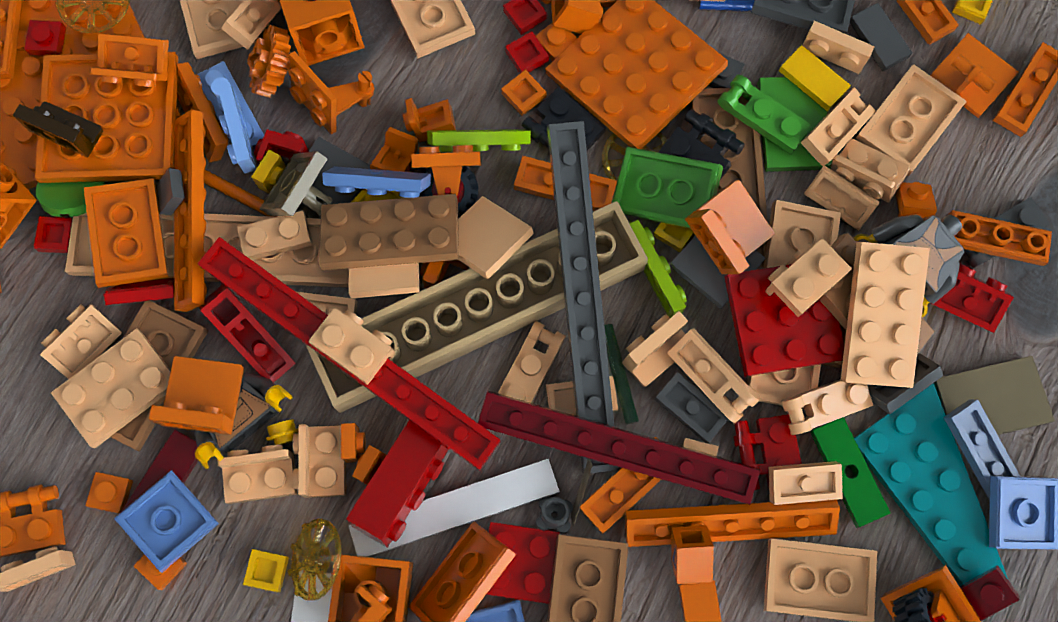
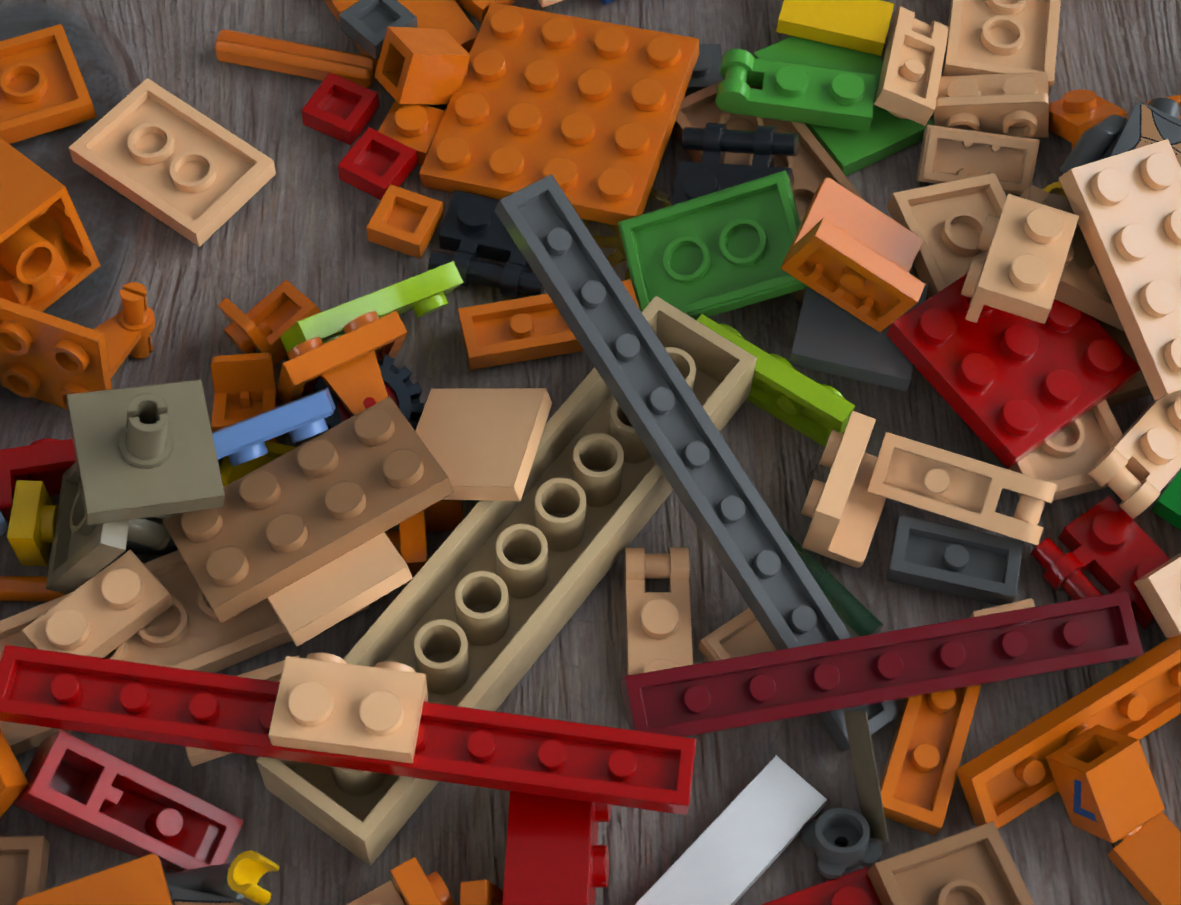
camera: 30 degrees left, 15 degrees down
yellow plate [654,223,695,252] -> none
none -> dark tan tile [67,380,225,525]

